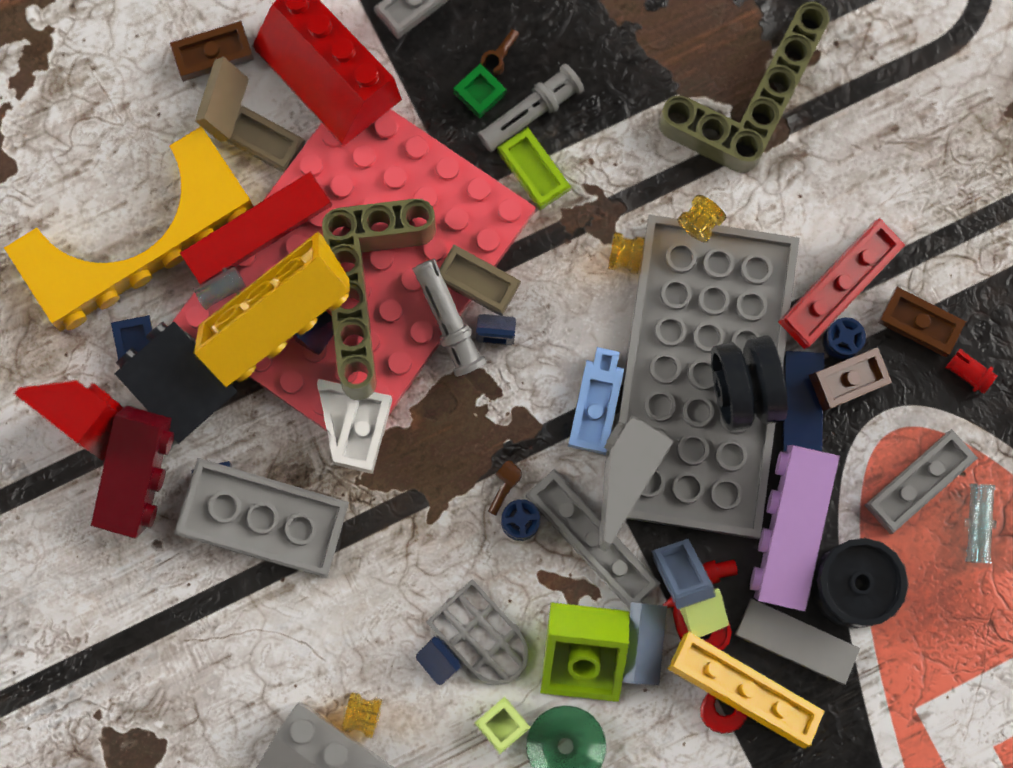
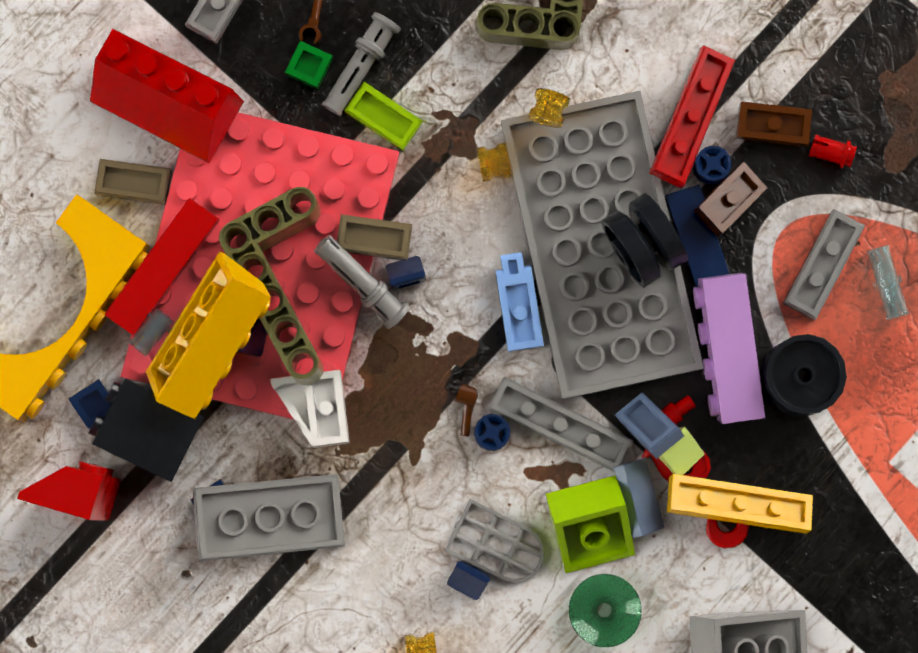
camera: 15 degrees left, 5 degrees up
dark red brick [91,406,174,539] -> none
reddish brown plate [170,21,254,82] -> none
dark tan tile [195,57,249,142] -> none
yellowish green slope [475,697,531,754] -> none
light grey slope [599,416,673,552] -> none
light grey tile [735,599,860,685] -> none

